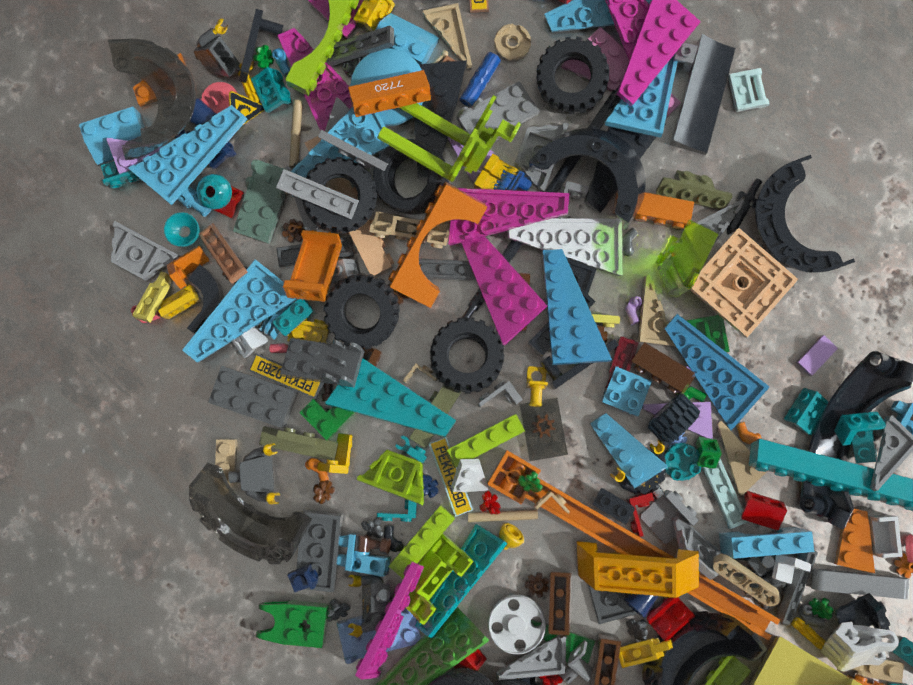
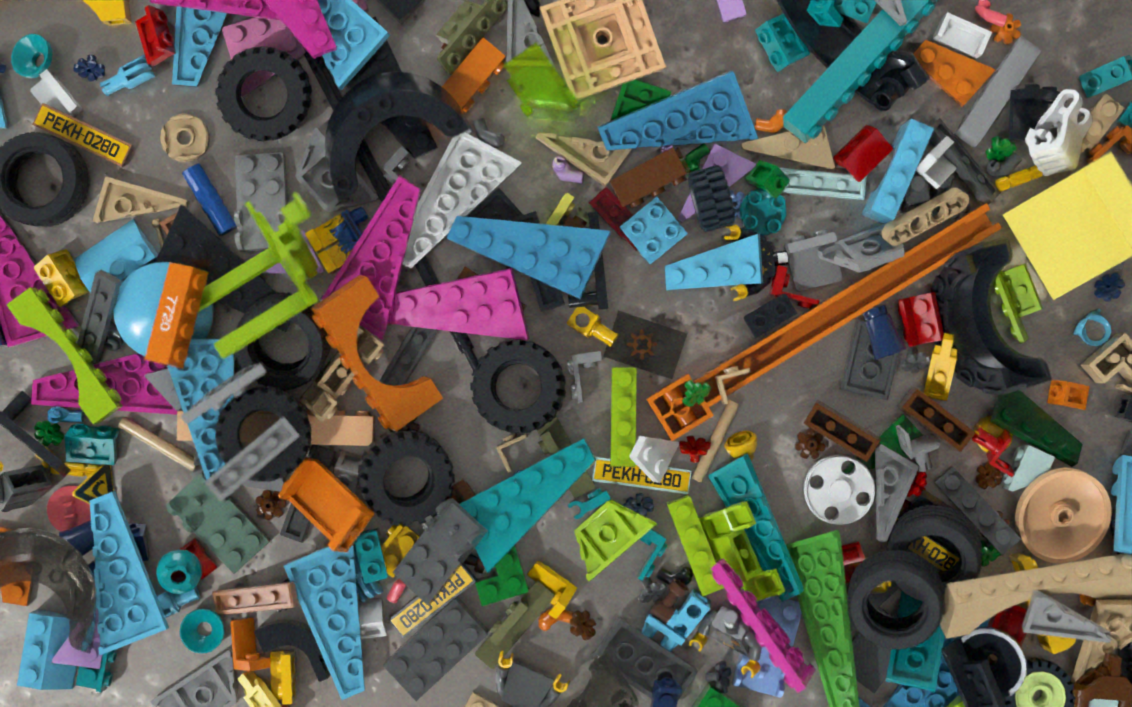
camera: 65 degrees left, 5 degrees up
light orange slope [577,541,699,598] -> none

